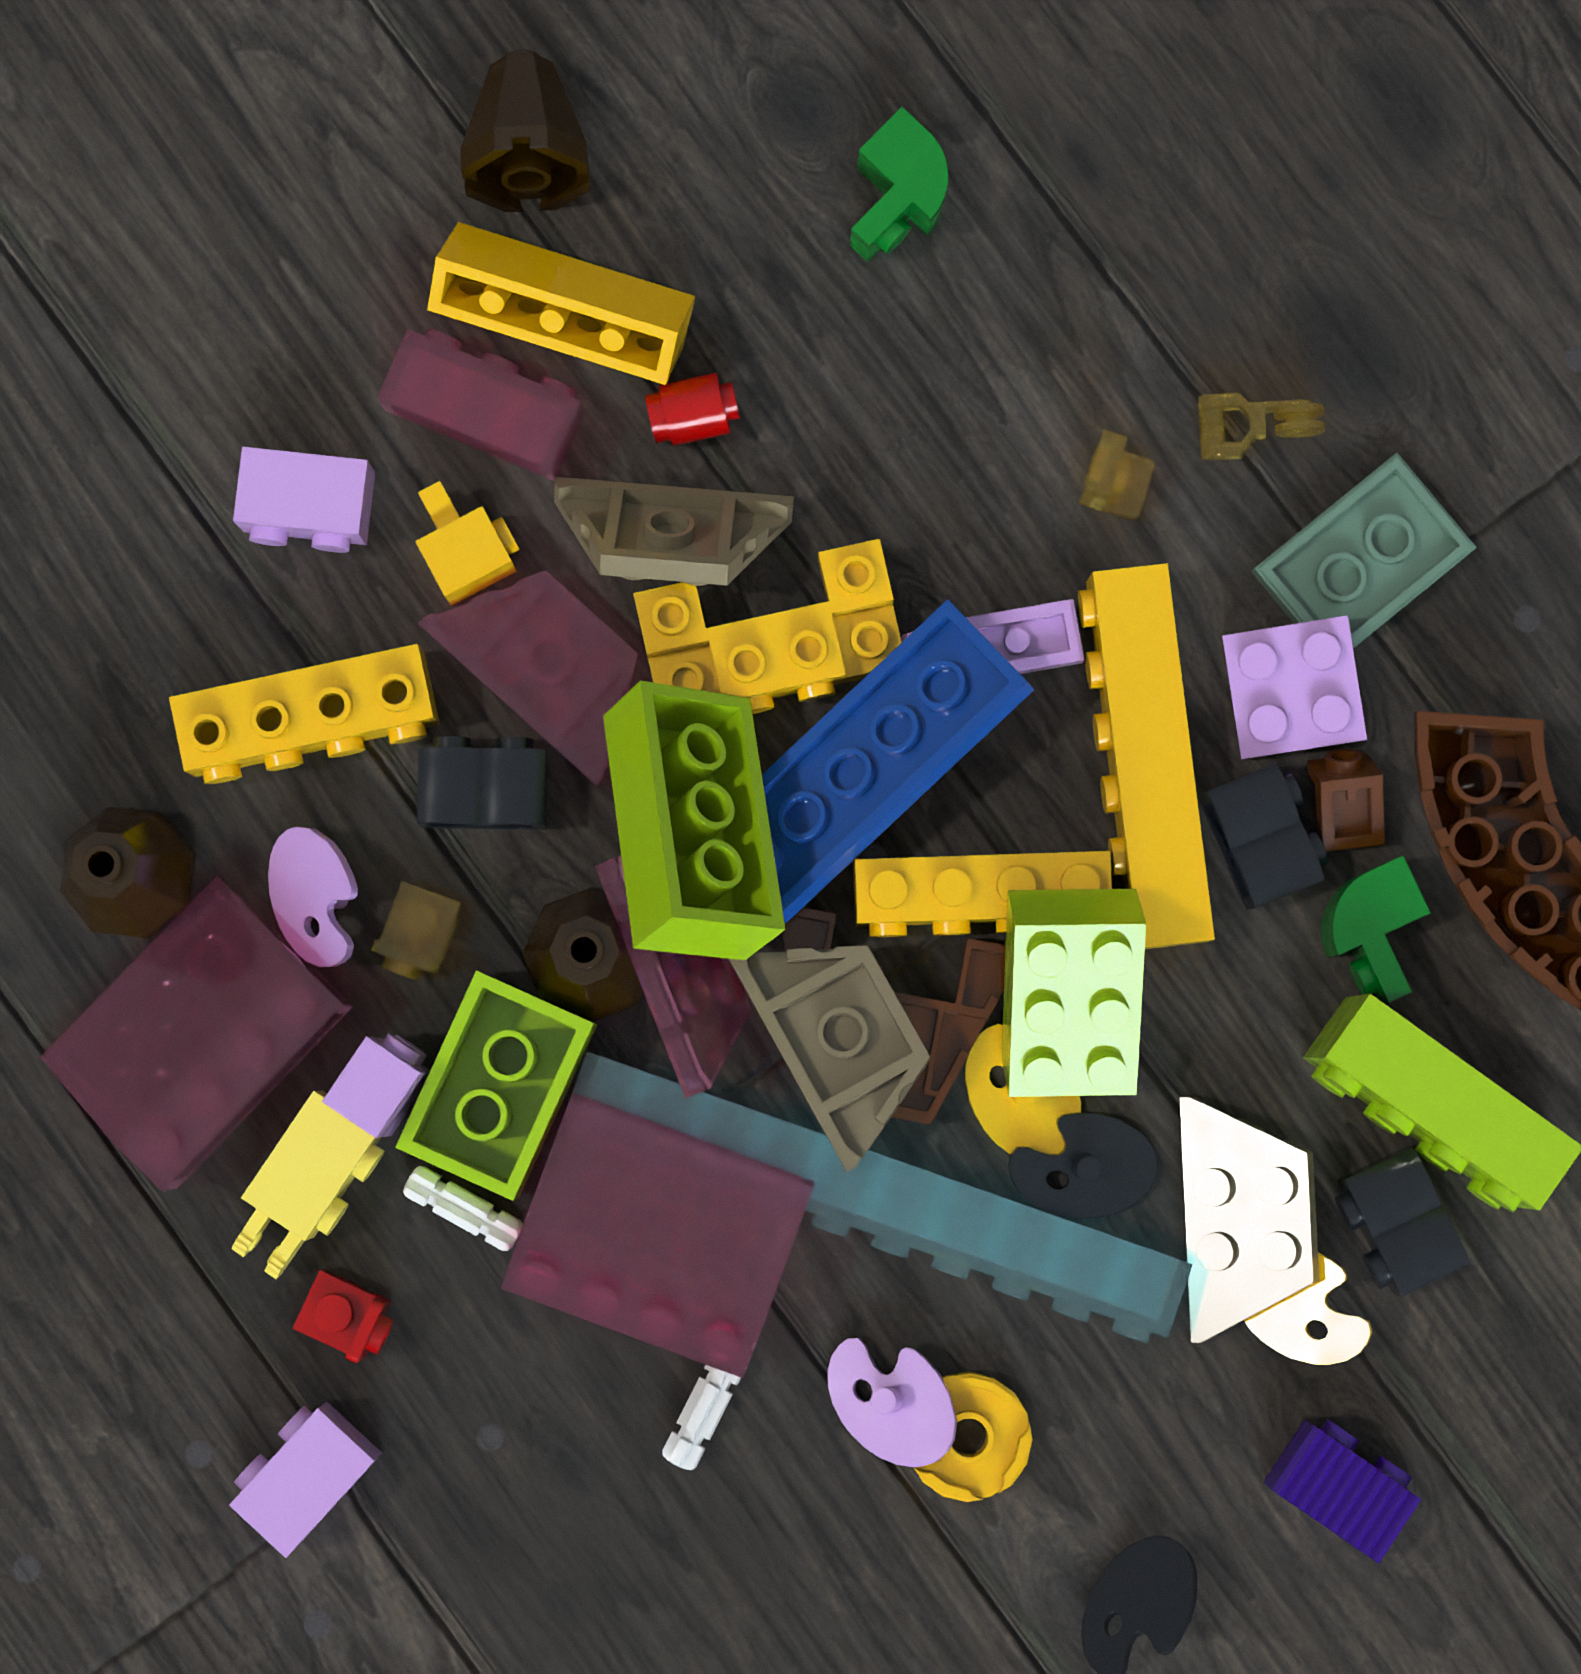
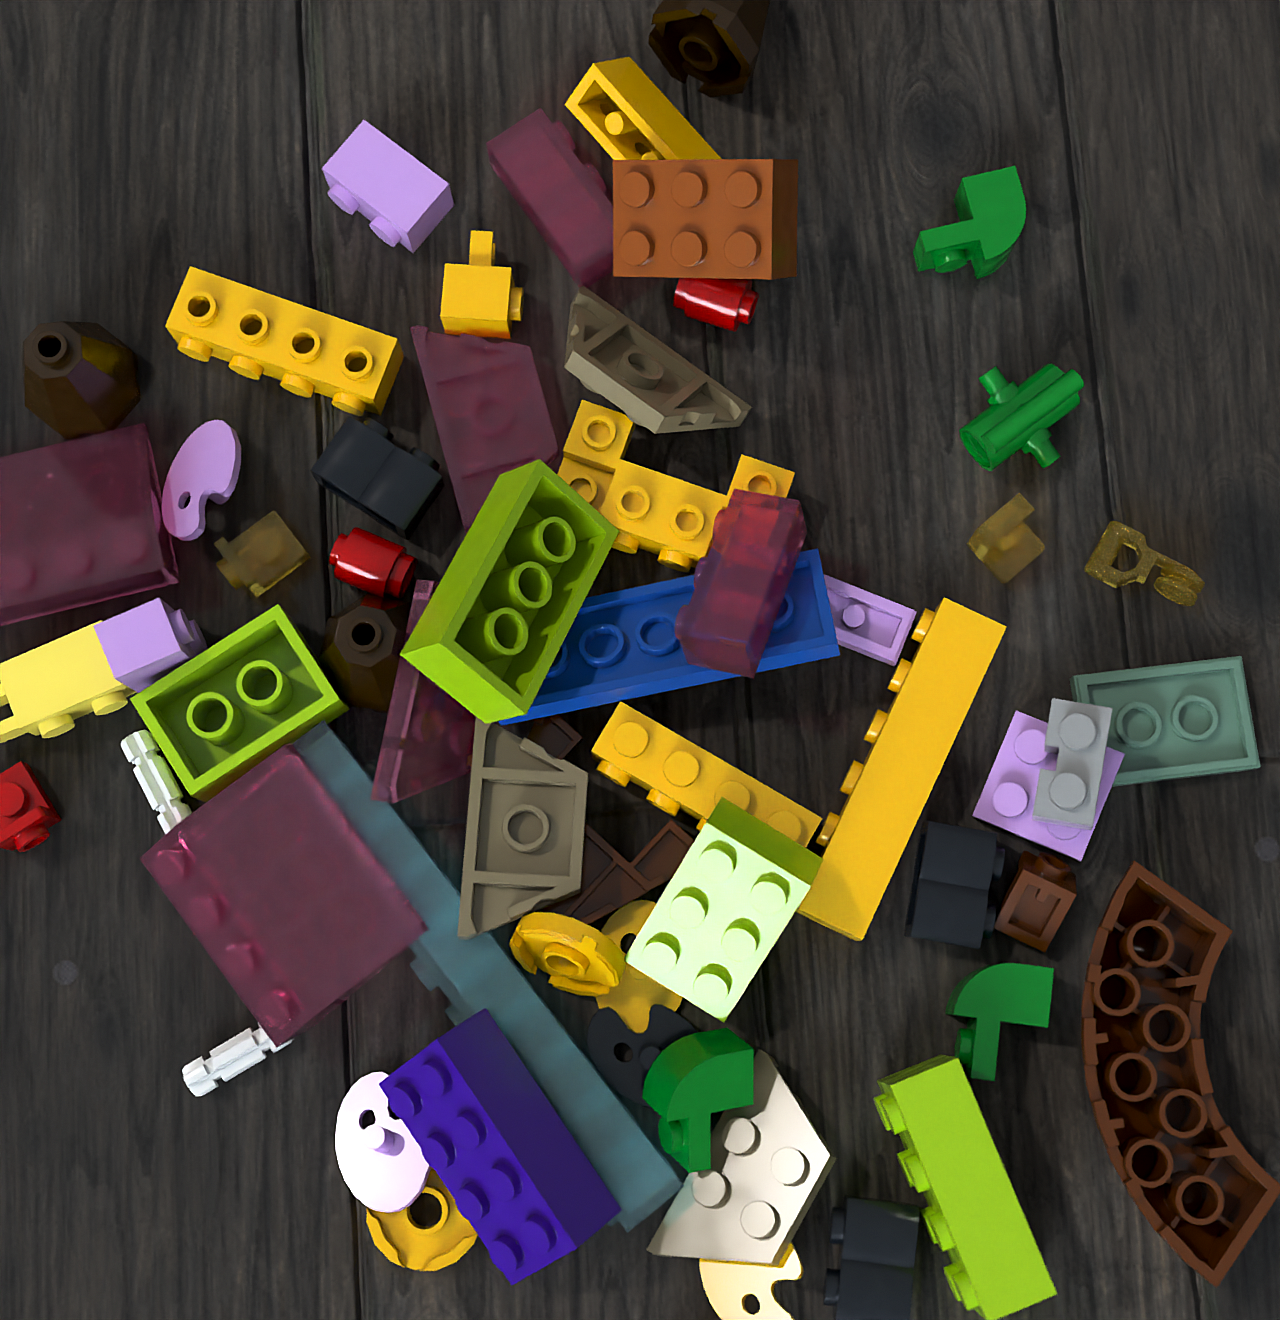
camera: 40 degrees right, 5 degrees down
none -> red brick [329,527,417,599]
none -> dark purple brick [378,1007,622,1285]
none -> yellow tile [509,912,626,997]
none -> dark orange brick [613,159,798,280]
none -> green brick [642,1027,754,1173]
none -> clear pink brick [675,488,807,678]
none -> green pin [959,364,1085,471]
none -> light grey brick [1032,698,1113,831]

